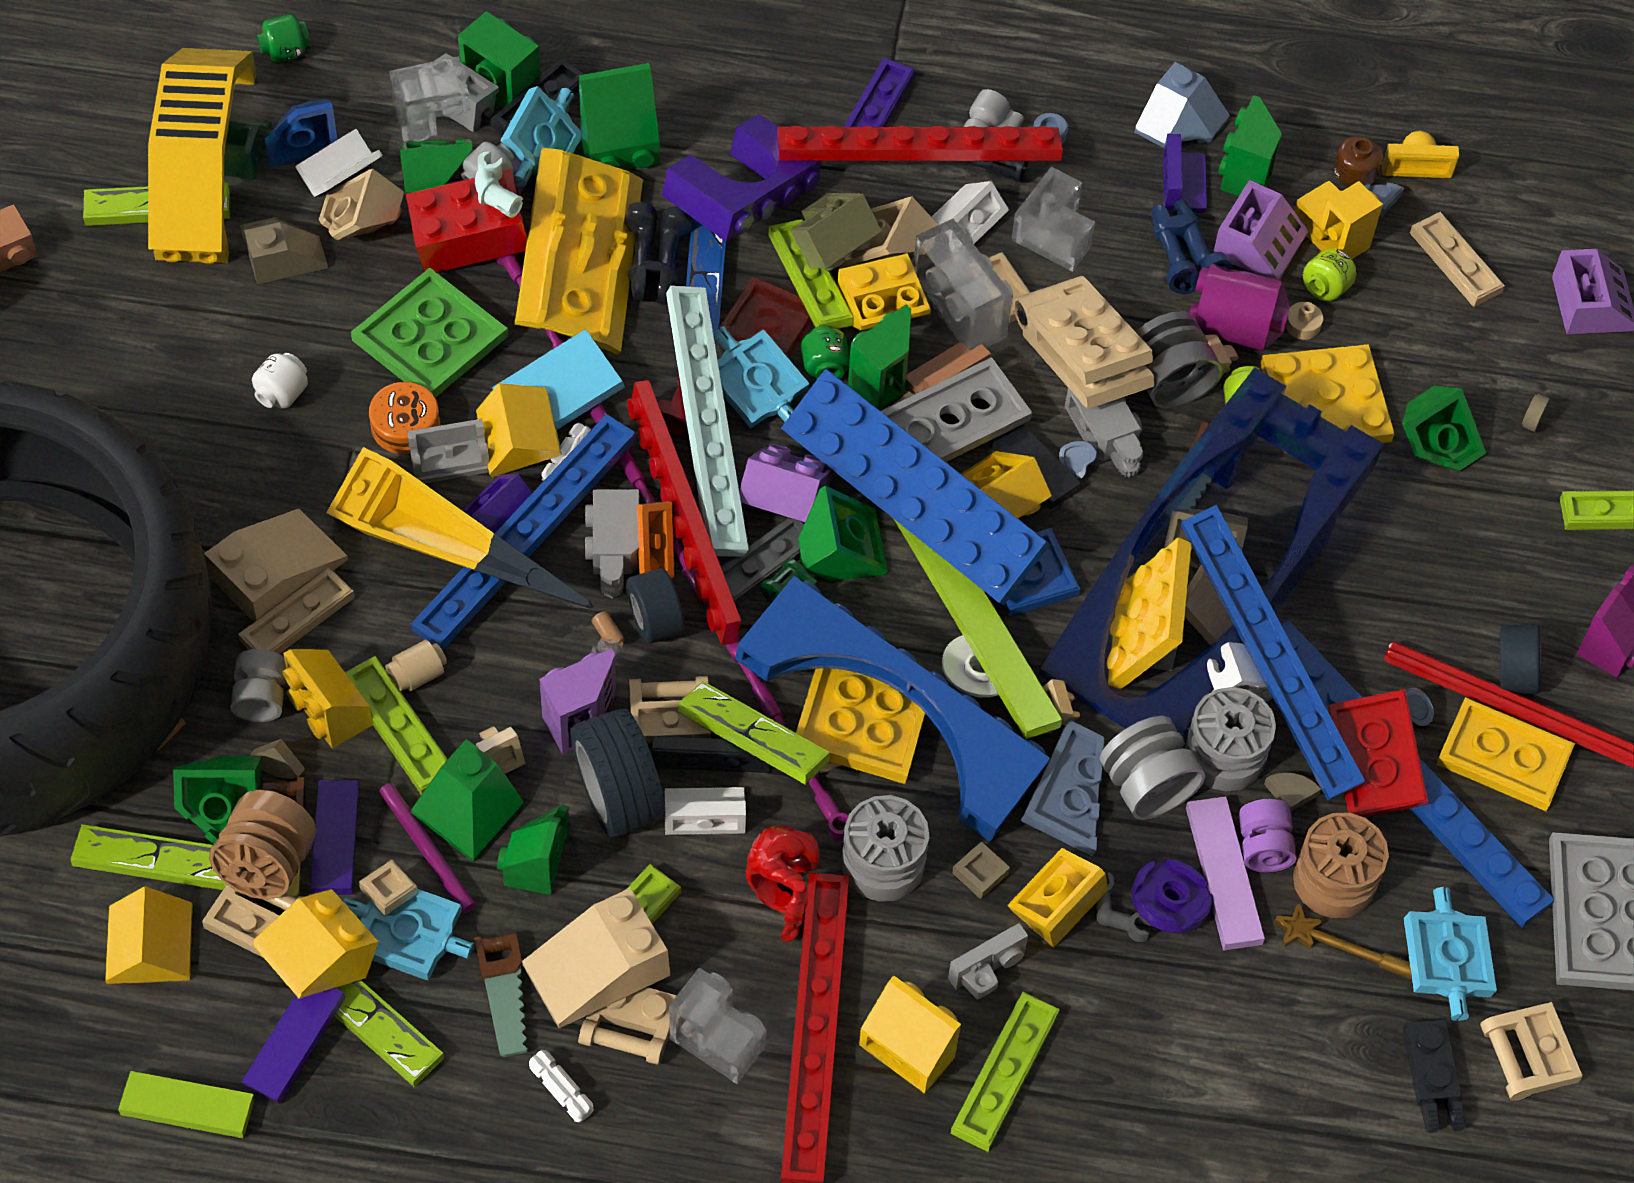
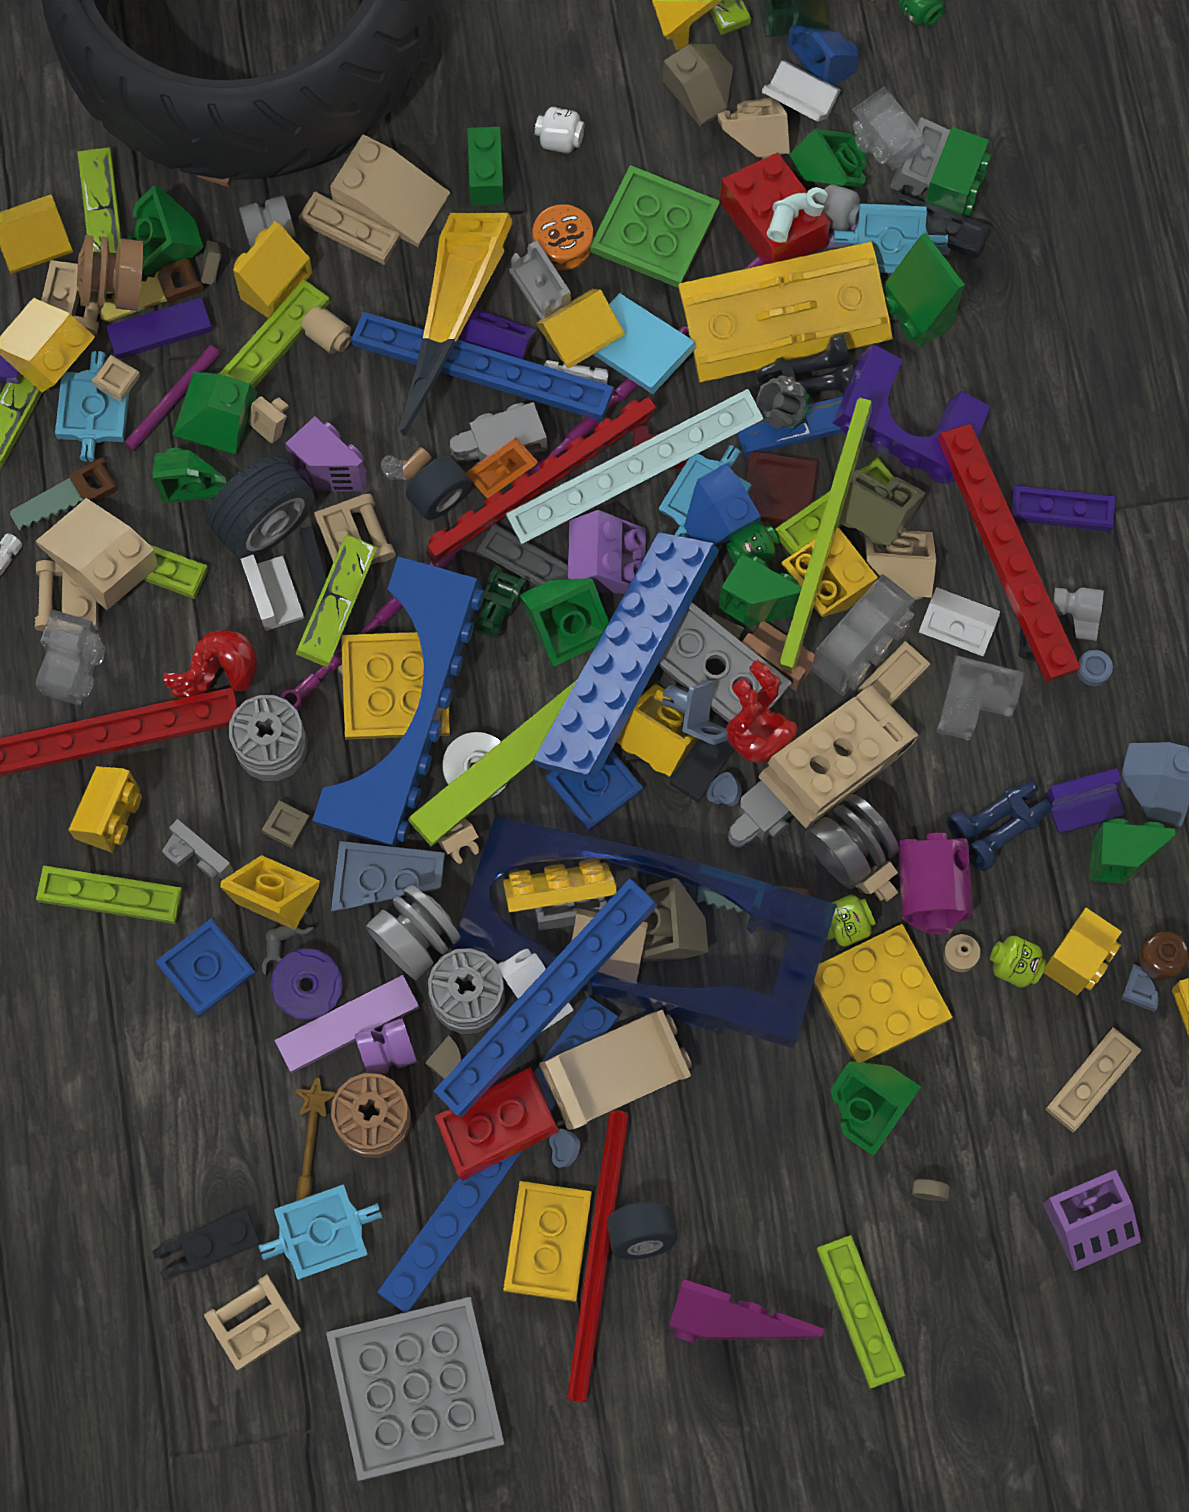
camera: 75 degrees right, 15 degrees up
medium lavender slope [1213,180,1308,280] -> none
none -> blue tile [155,918,256,1018]
none -> green brick [467,127,504,206]
none -> tan panel [539,1010,692,1130]
none -> sand blue bracket [662,681,728,745]
none -> blue slope [684,463,761,547]
none -> red hair [726,660,798,763]
none -> dark grey piece [755,375,809,430]
none -> lime tile [780,398,872,672]

